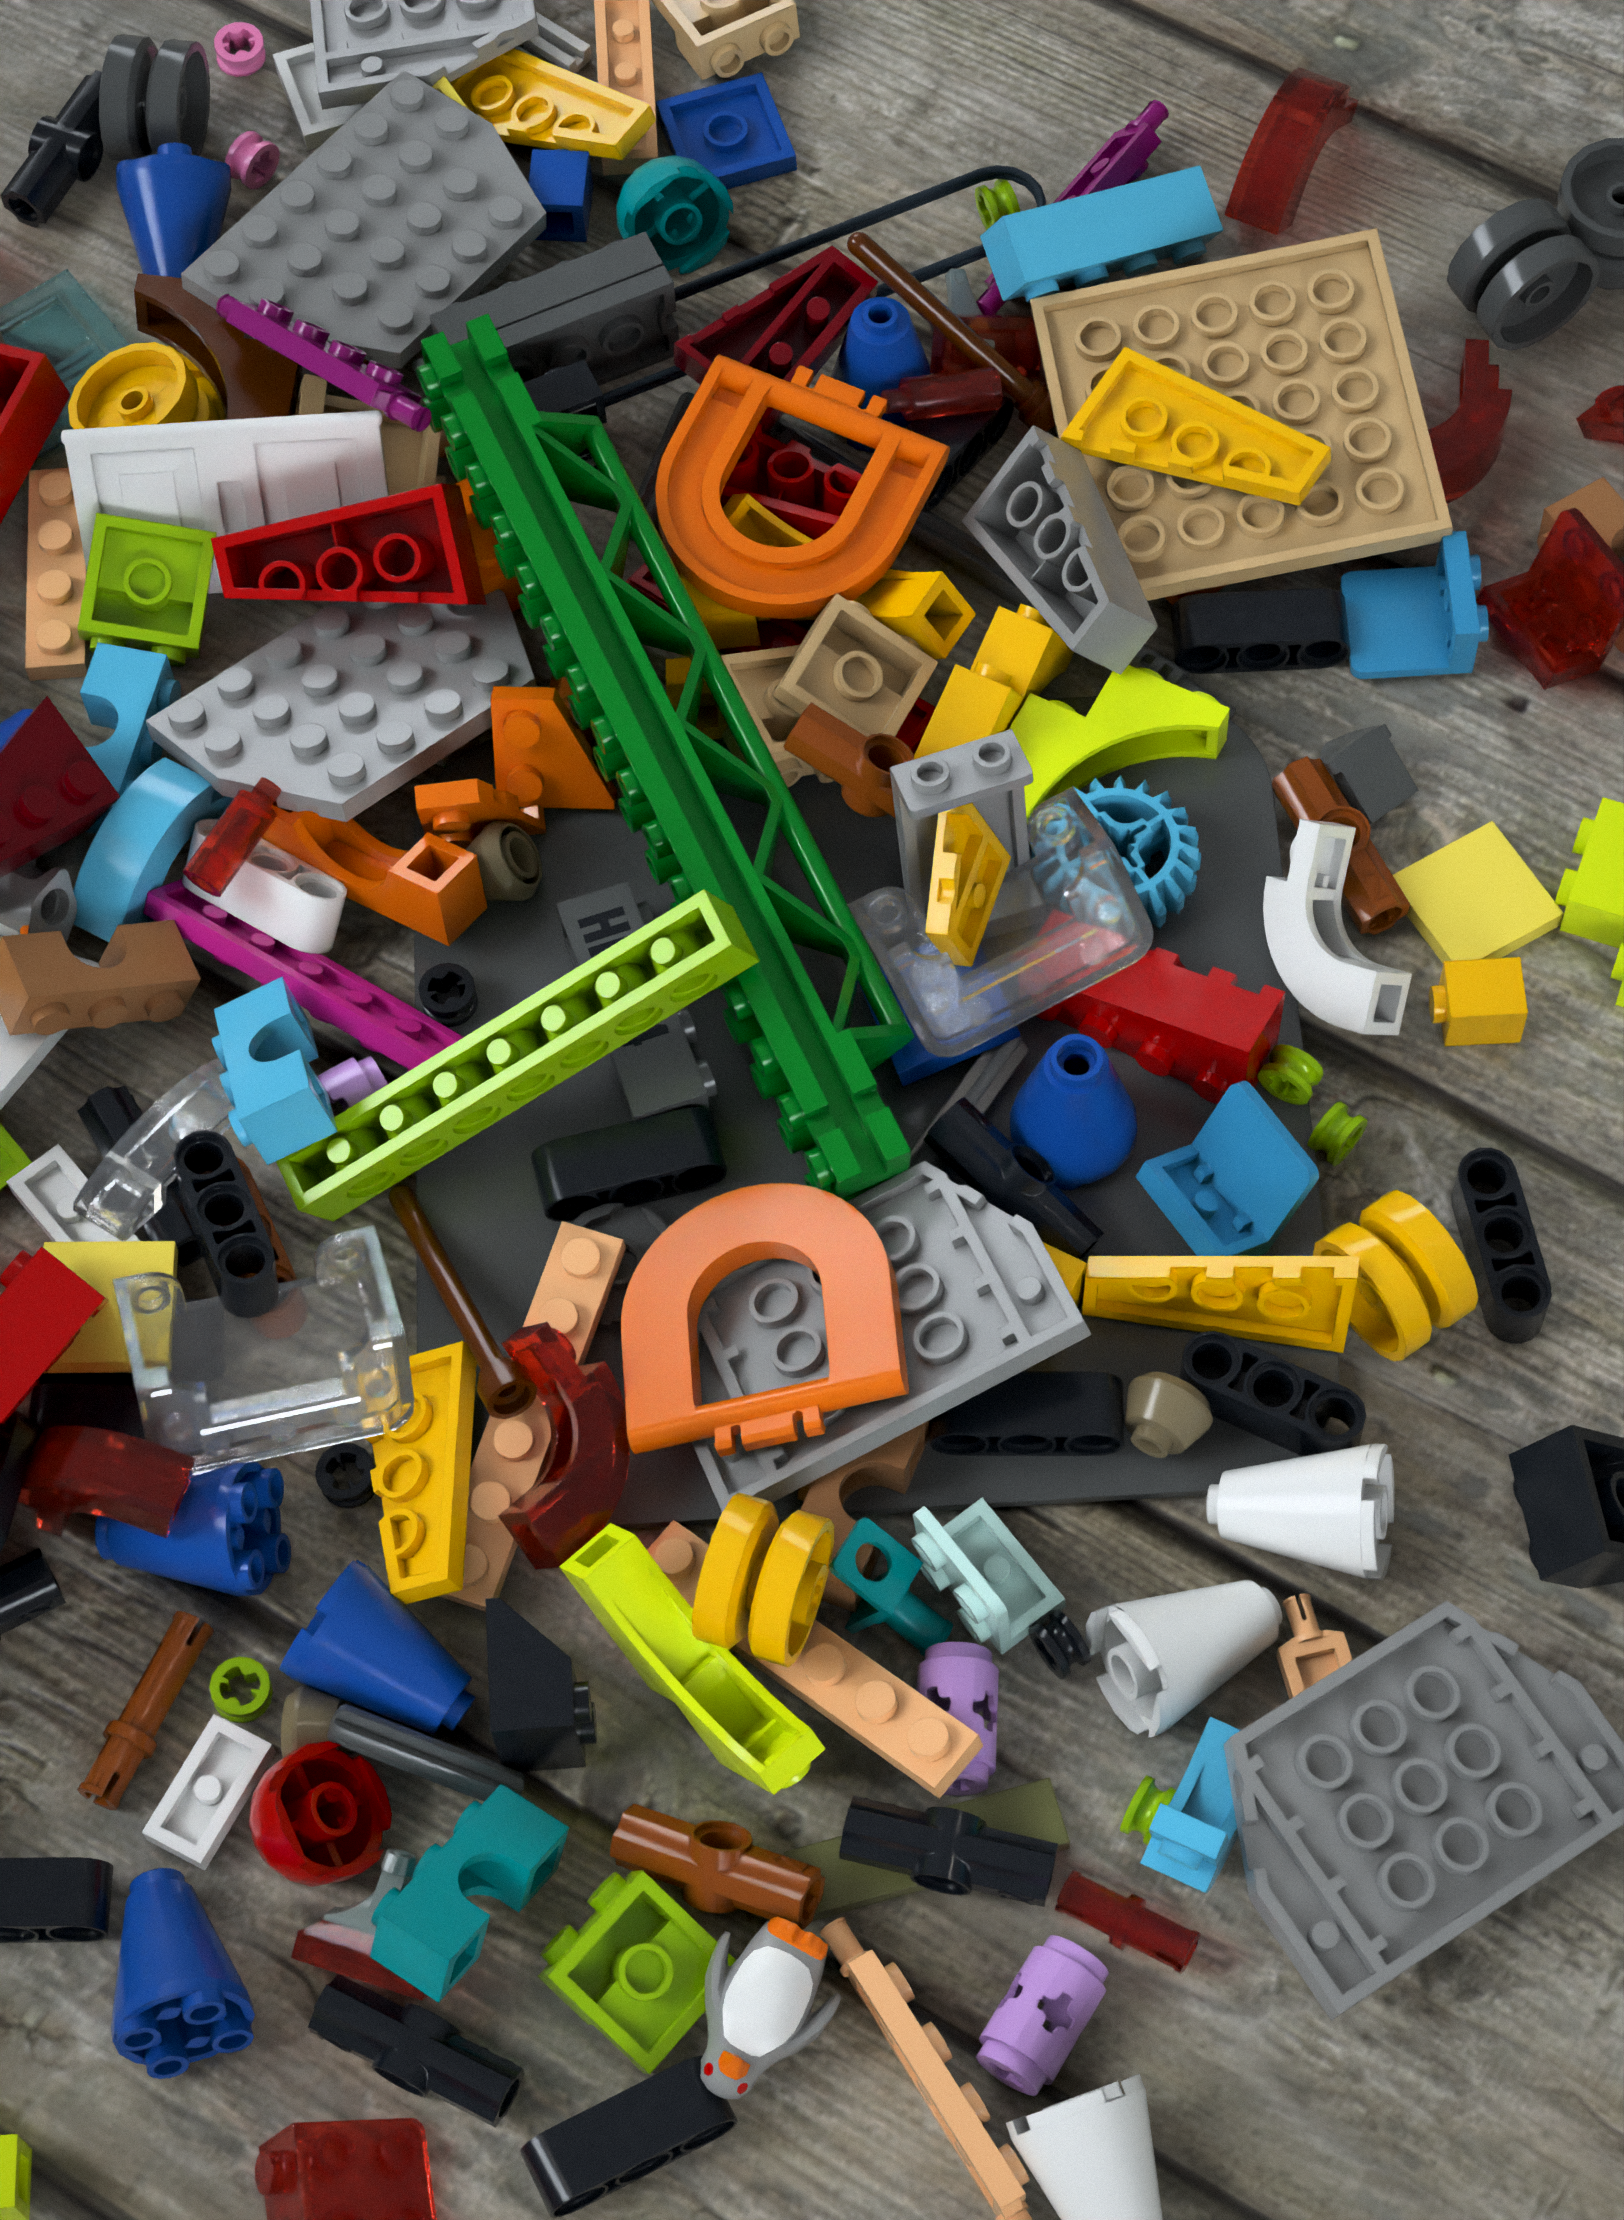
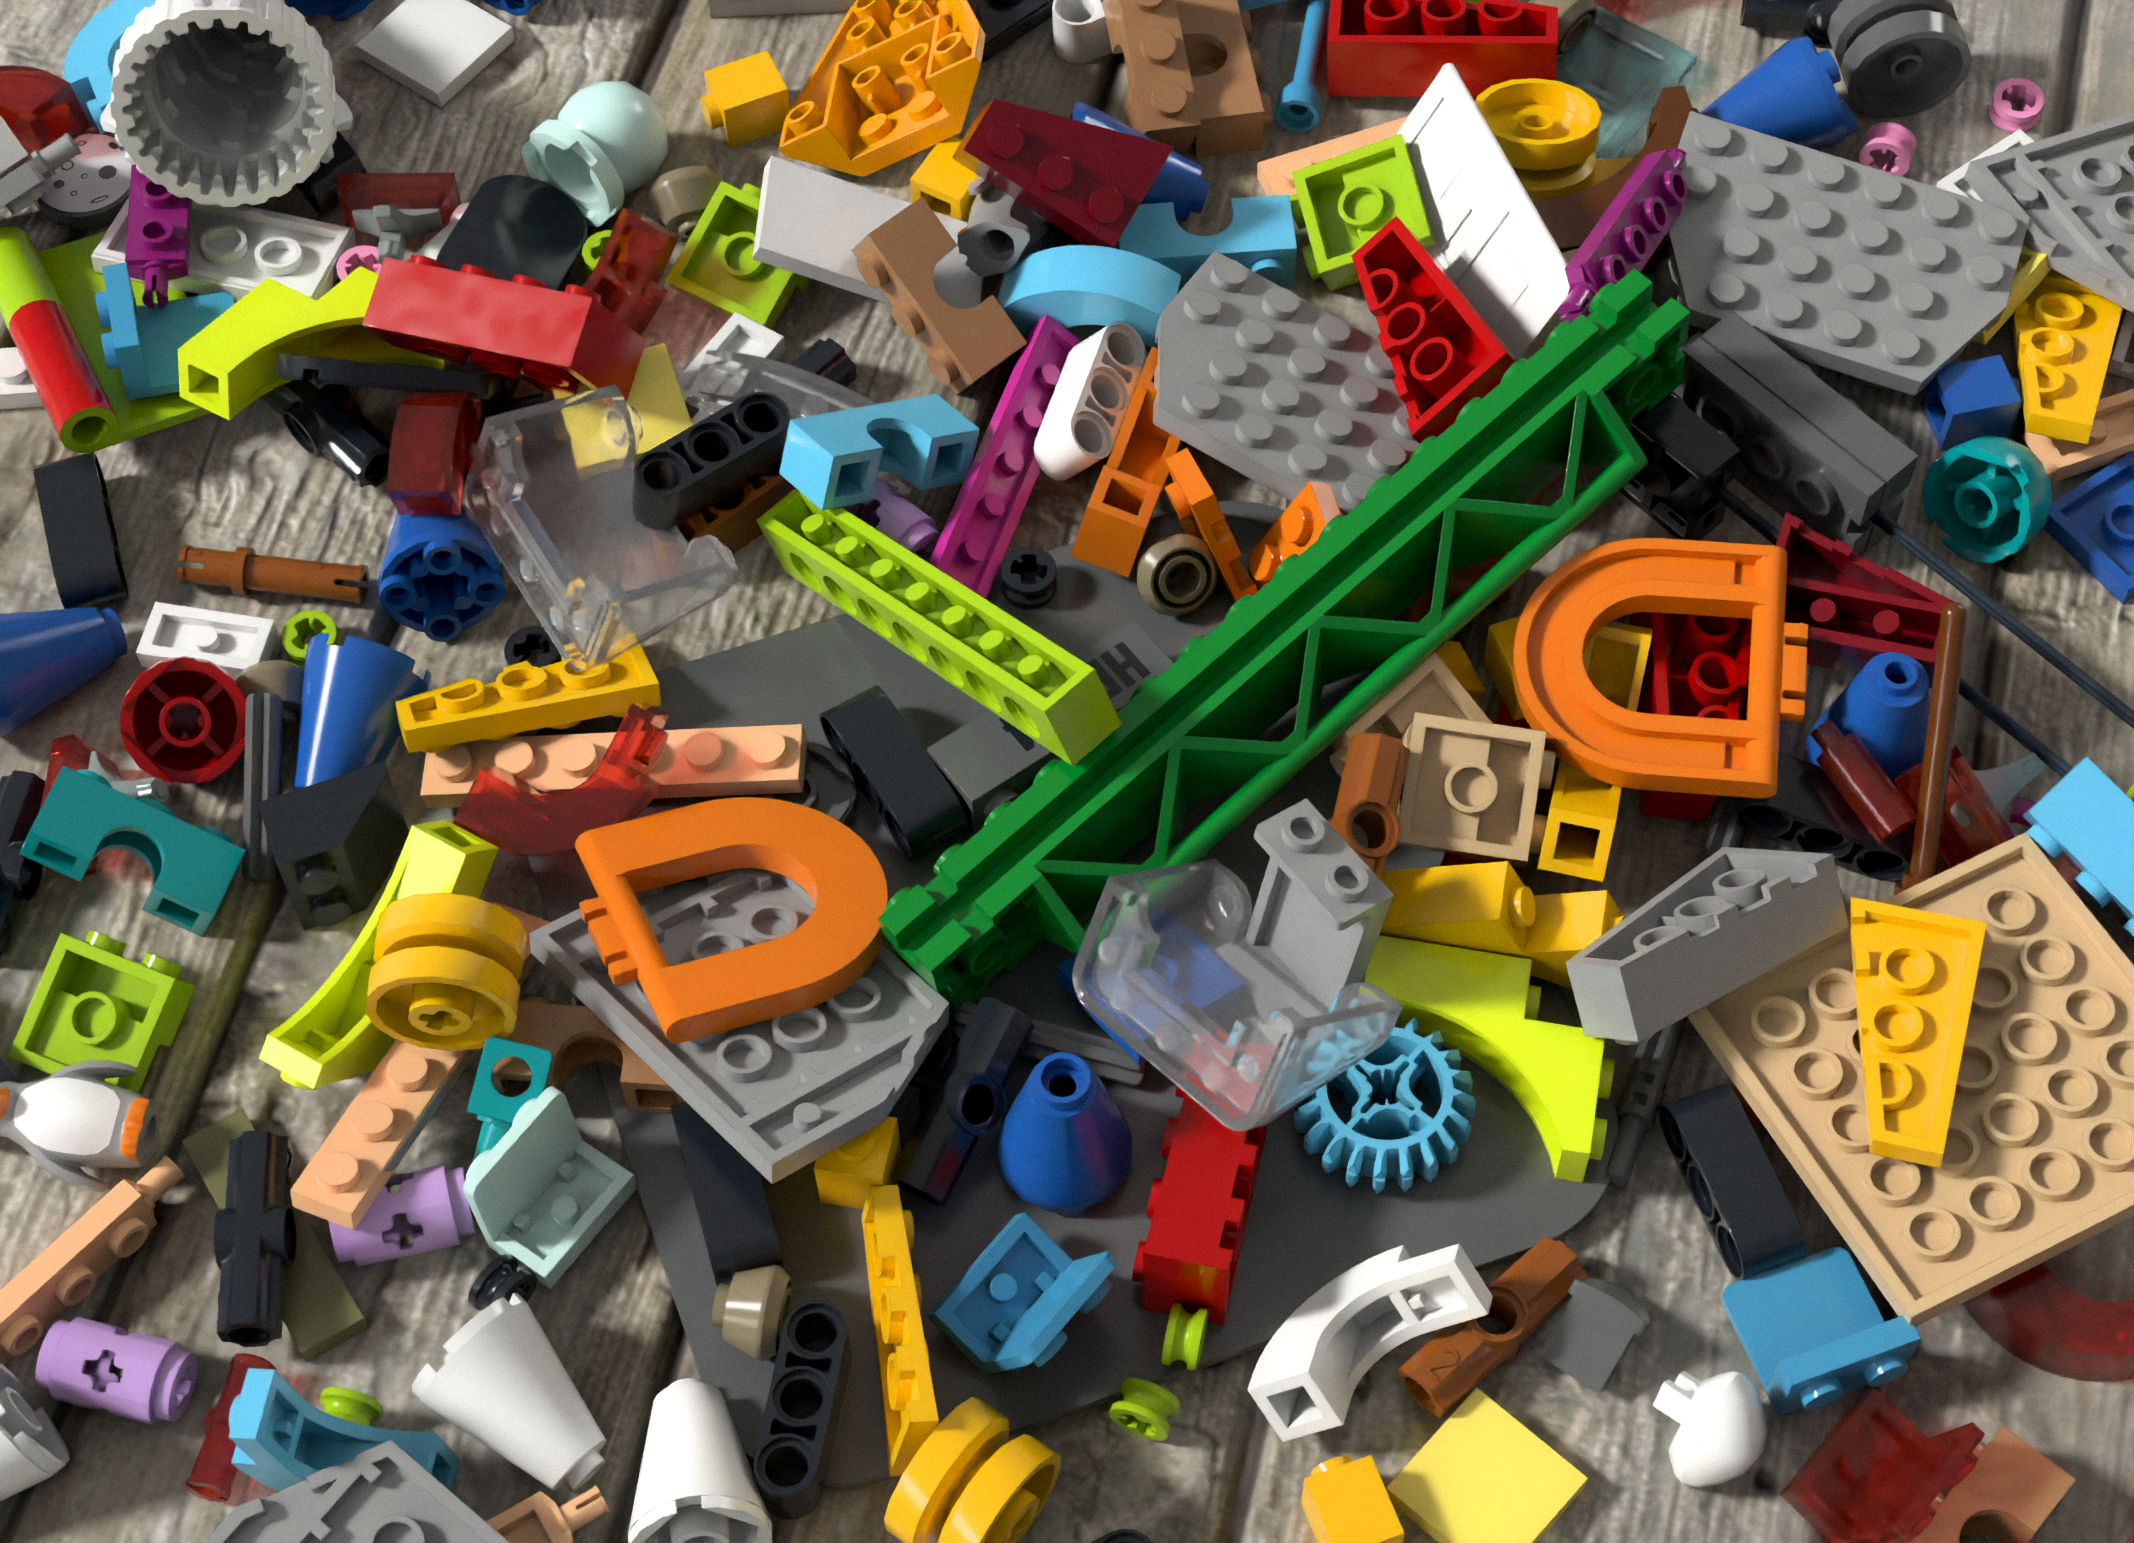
camera: 70 degrees right, 5 degrees down
clear red cylinder [183,777,281,897] -> none
reddish brown piece [388,1184,537,1419] -> none
dark orange piece [610,1803,825,1930] -> none
yellow wing [925,803,1011,967] -> none
none -> white piece [1653,1371,1767,1488]

